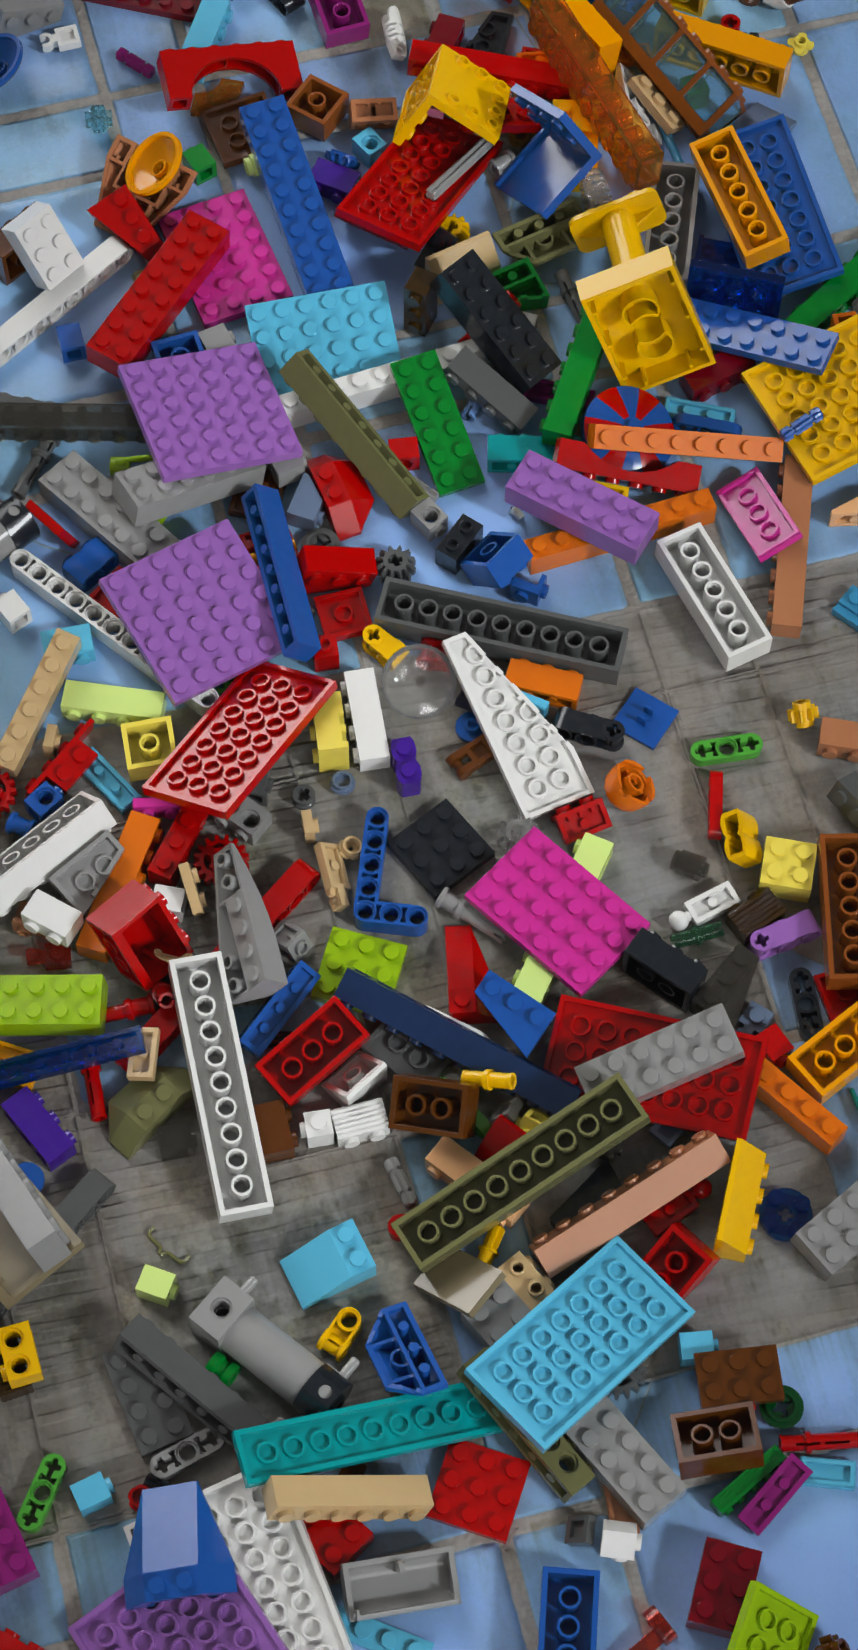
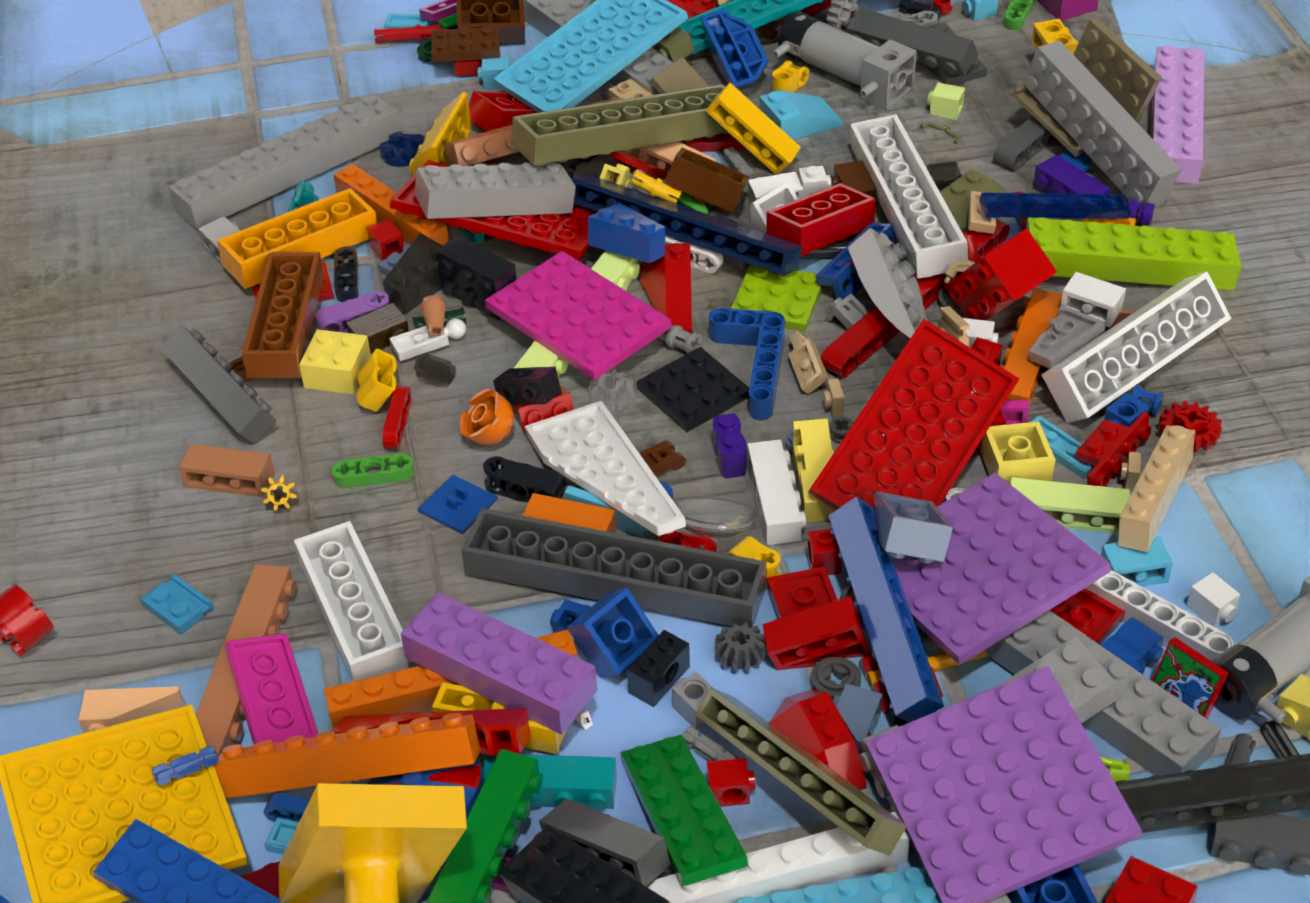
camera: 175 degrees left, 20 degrees down
tan plate [338,836,362,860] -> none
none -> nougat cone [420,295,446,336]
none -> black brick [493,366,561,405]
none -> yellow brick [706,83,801,175]
none -> sand blue slope [874,491,953,564]

